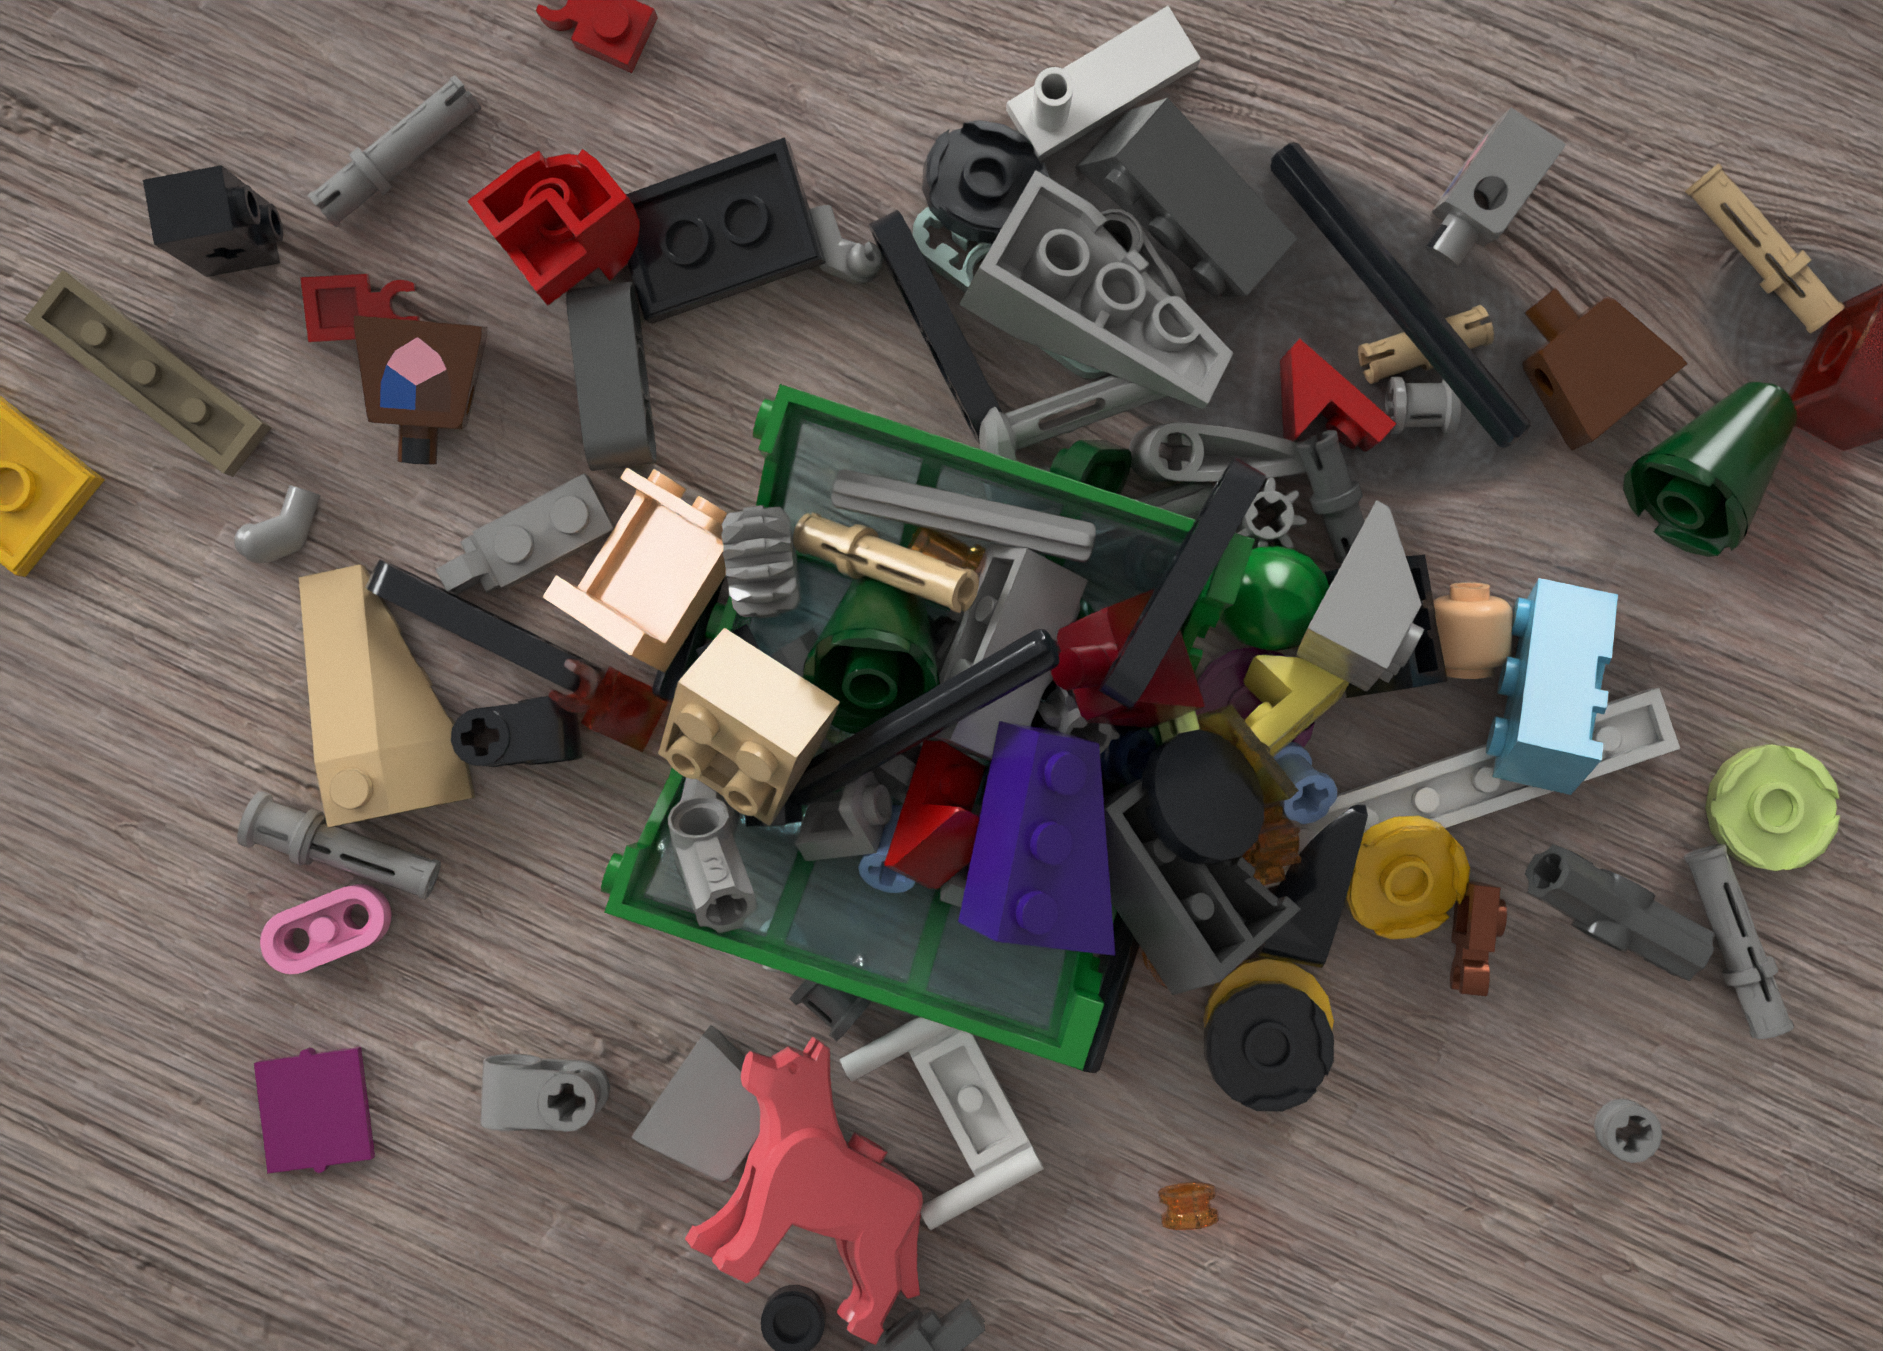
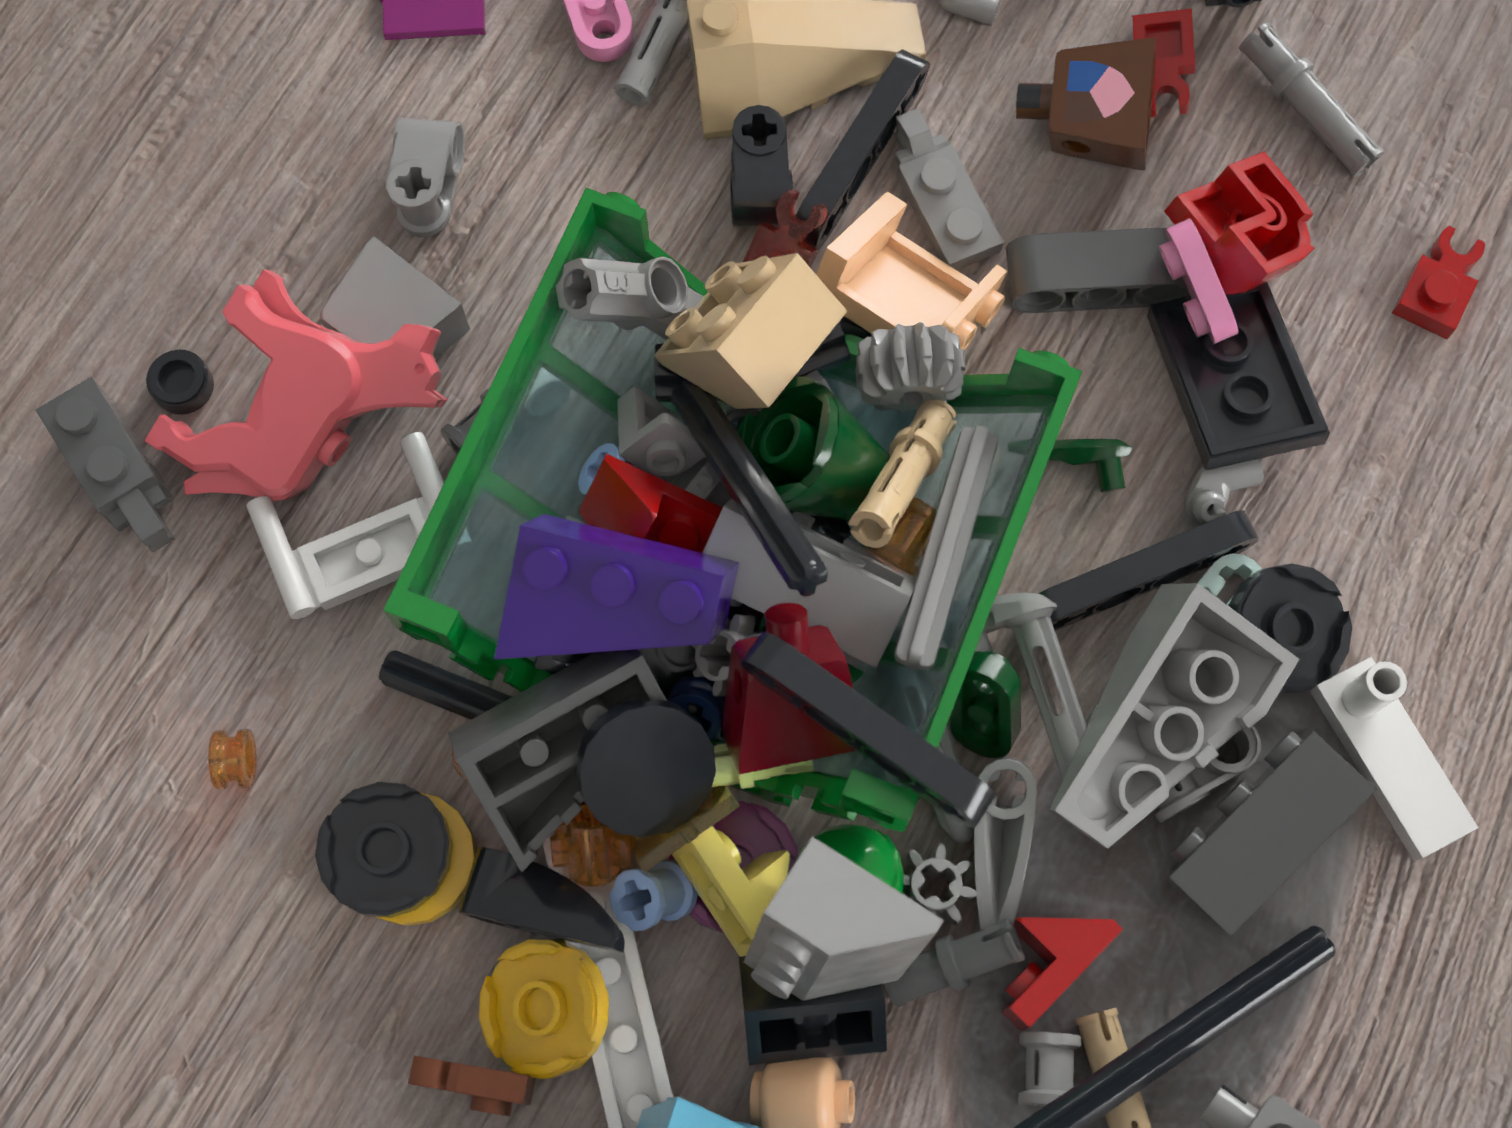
camera: 90 degrees right, 15 degrees down
none -> dark green bar [1011,439,1132,493]
none -> bright pink plate [1159,219,1239,344]

